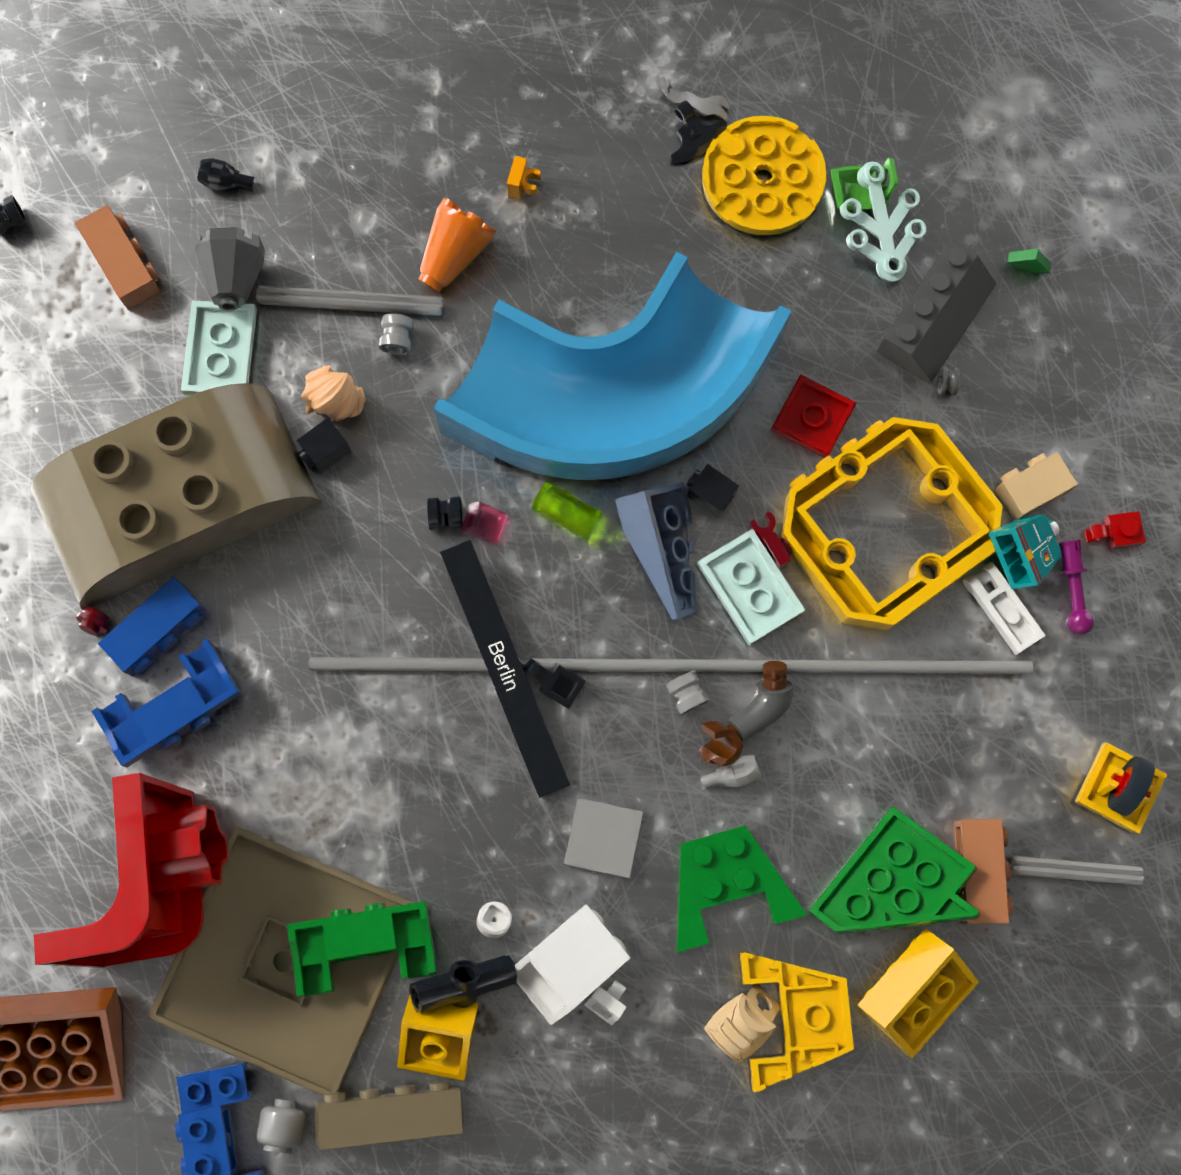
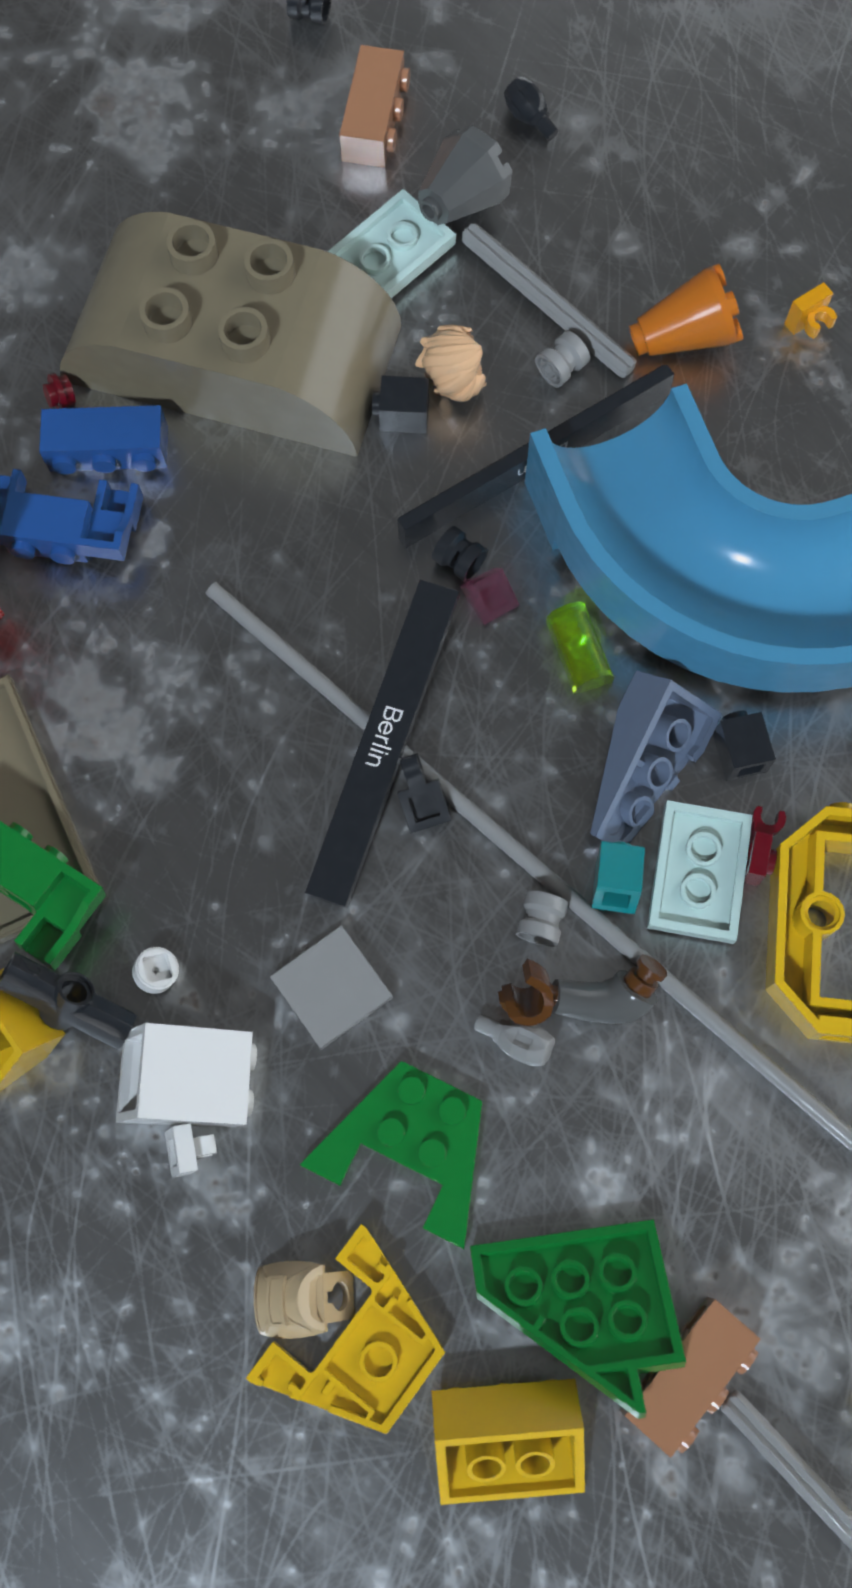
camera: 45 degrees right, 5 degrees down
none -> black tile [397,364,675,548]
none -> teal brick [591,841,645,914]

